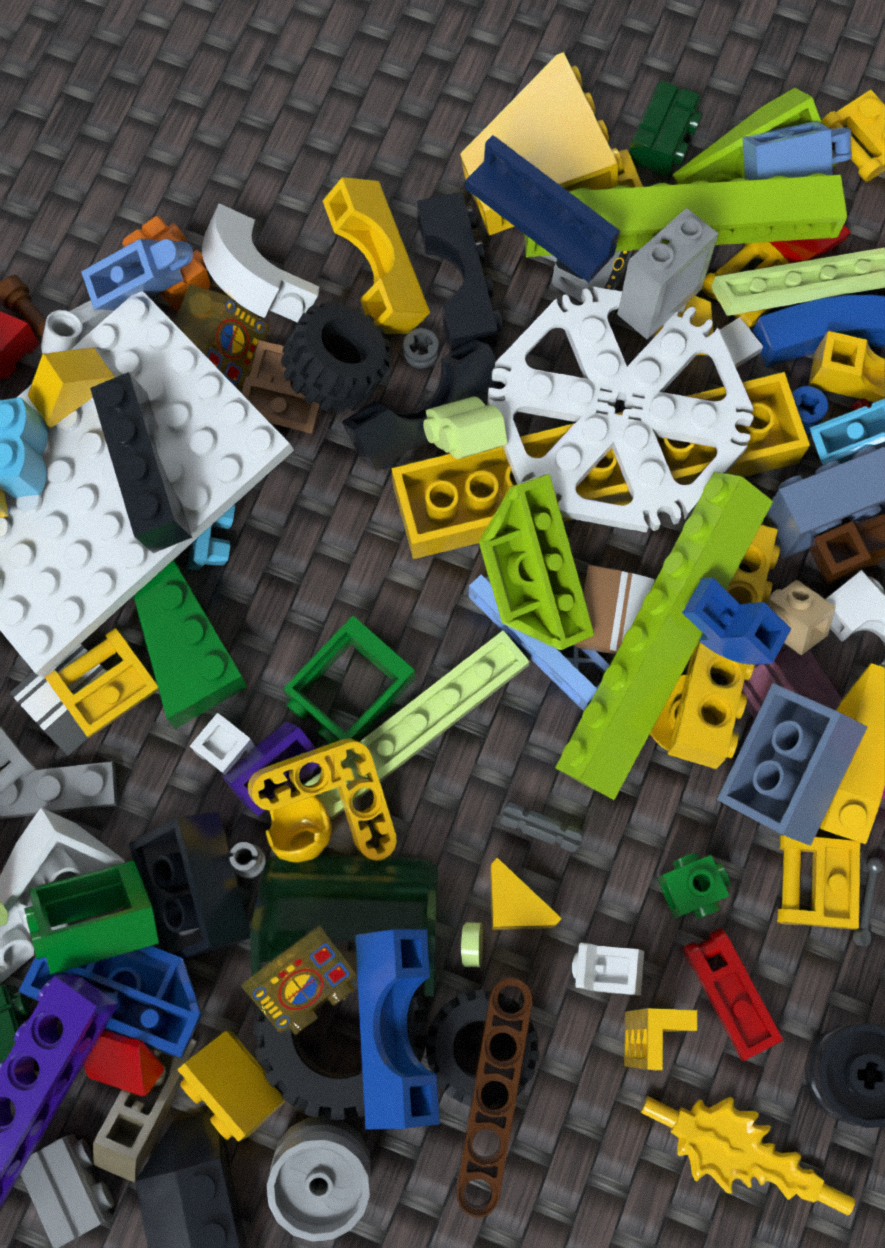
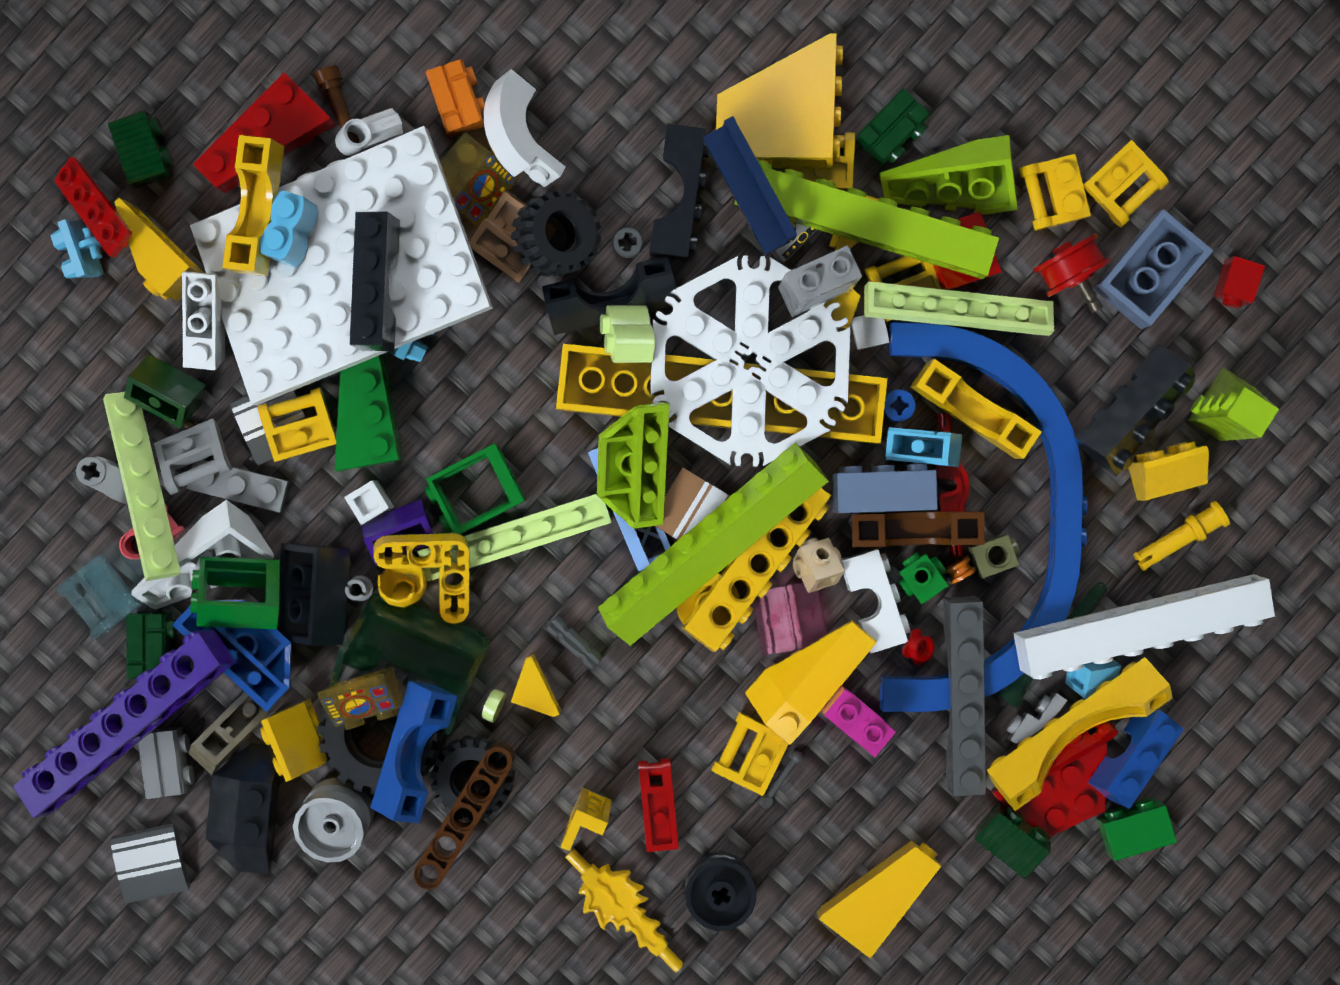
camera: 25 degrees right, 15 degrees up
yellow slope [28,347,115,428] -> none
medium blue brick [81,239,193,311] -> none
red slope [84,1029,165,1096] -> none
yellow arch [322,177,430,334] -> none
white bracket [572,943,644,996] -> none
green brick [657,852,730,919] -> none
blue brick [682,577,791,665] -> none
sand blue brick [717,683,867,846] -> none
medium blue brick [742,121,852,180] -> none

